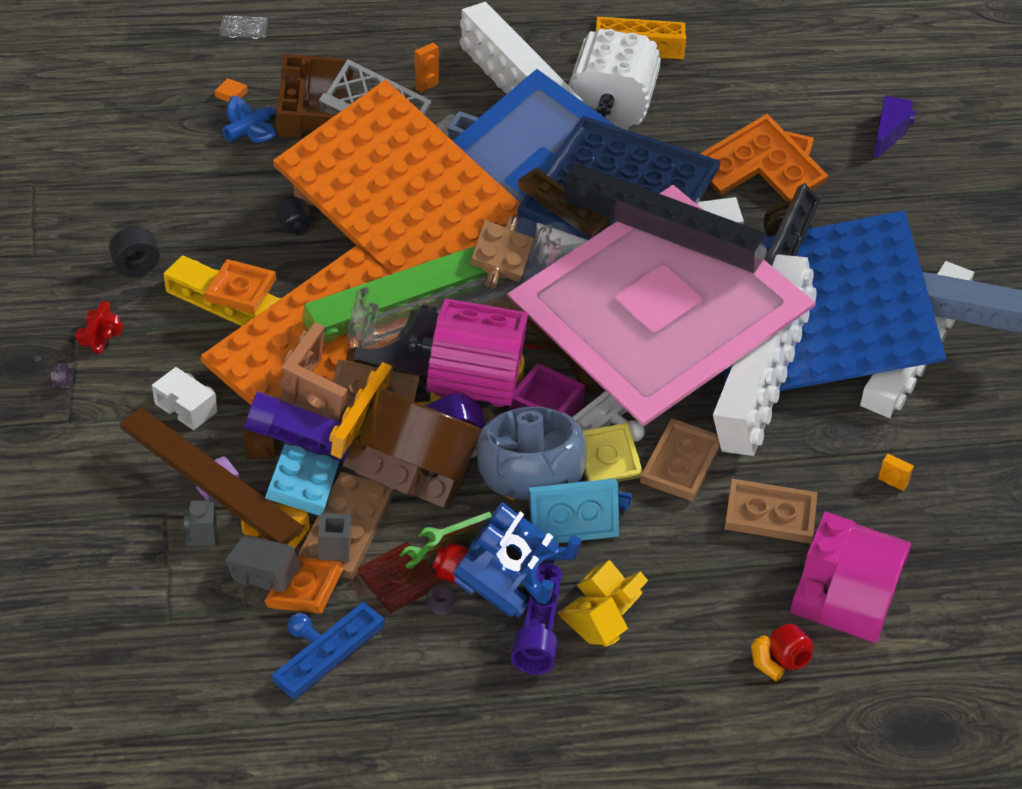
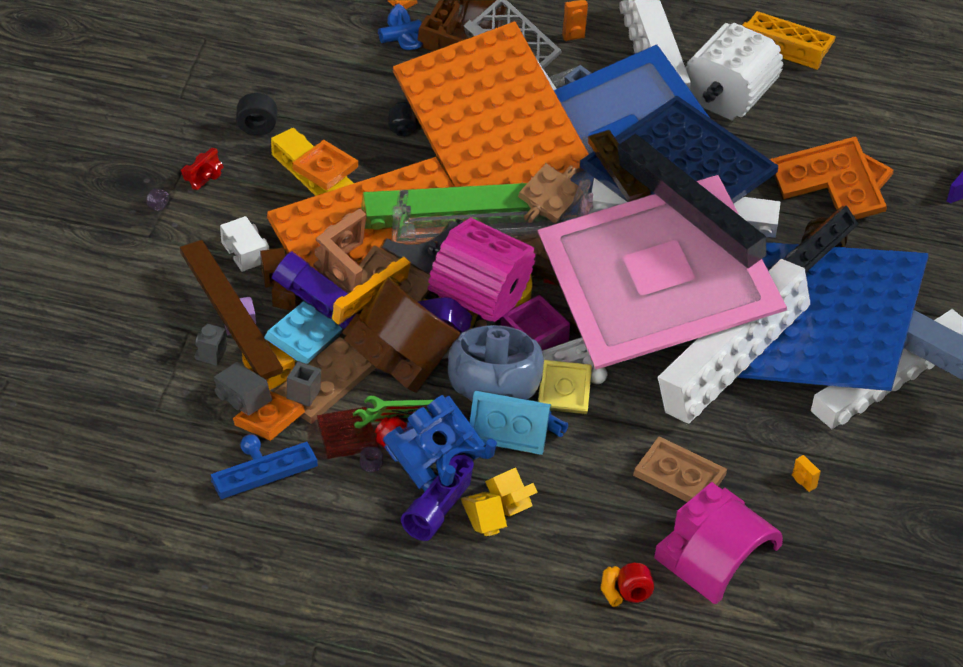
camera: 20 degrees right, 0 degrees up
medium nougat plate [640,418,720,502] -> none
none -> reddish brown brick [260,248,286,288]

